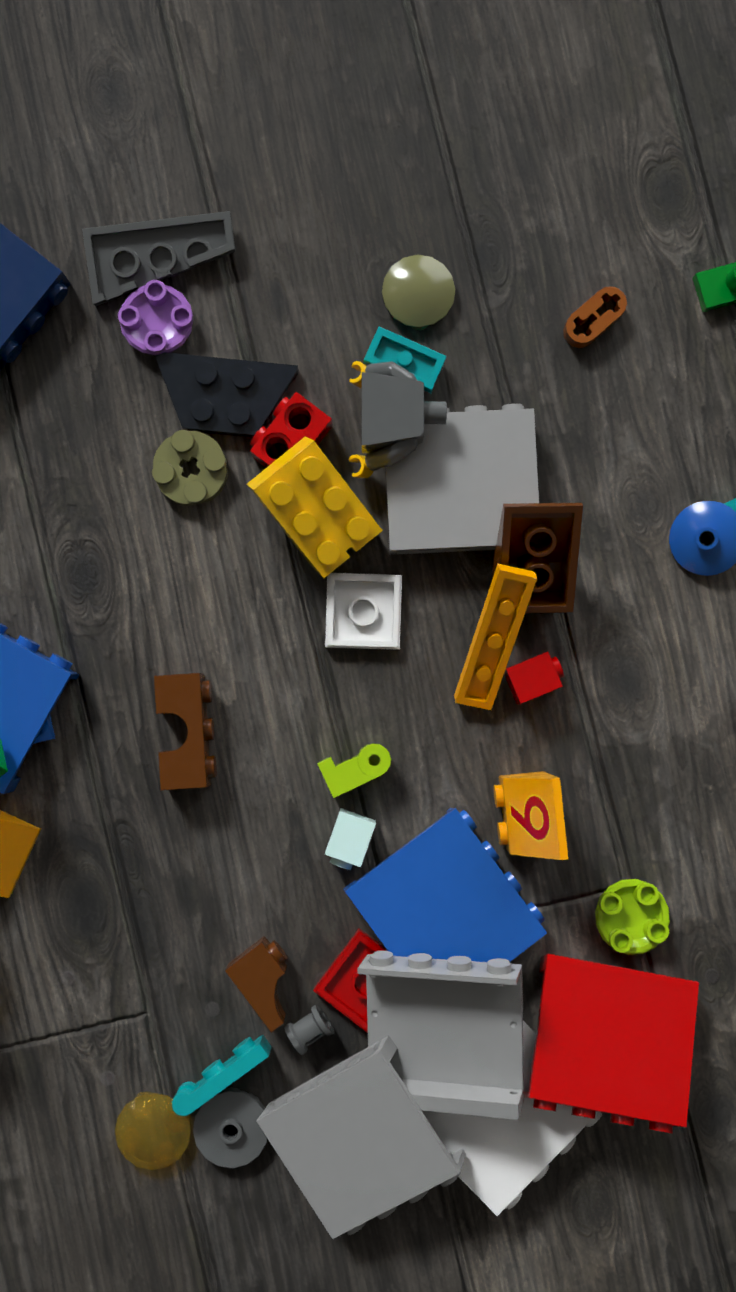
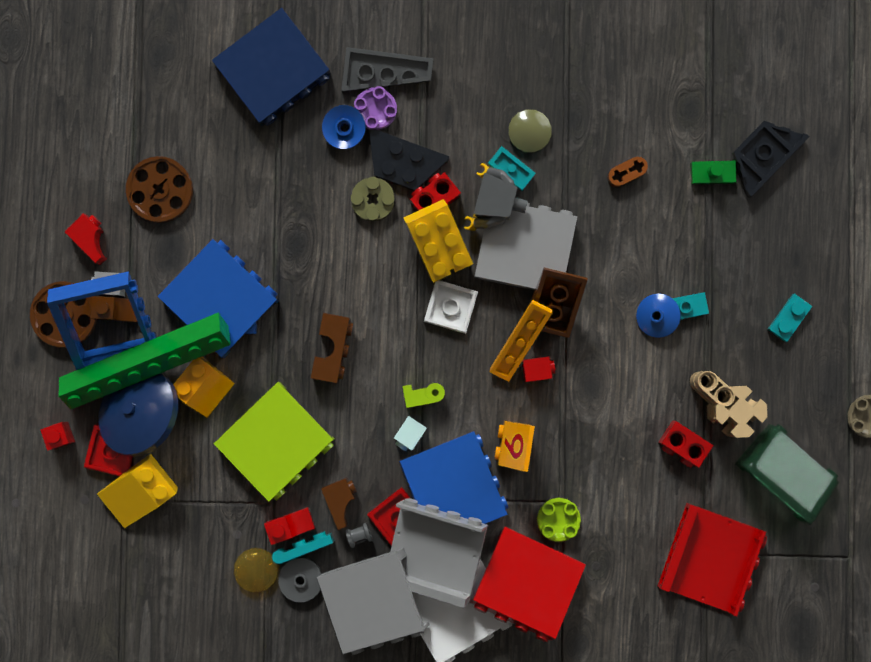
camera: 15 degrees right, 0 degrees up
none -> lime panel [214,382,335,501]
none -> red arch [264,507,316,545]
none -> blue dish [322,105,366,149]

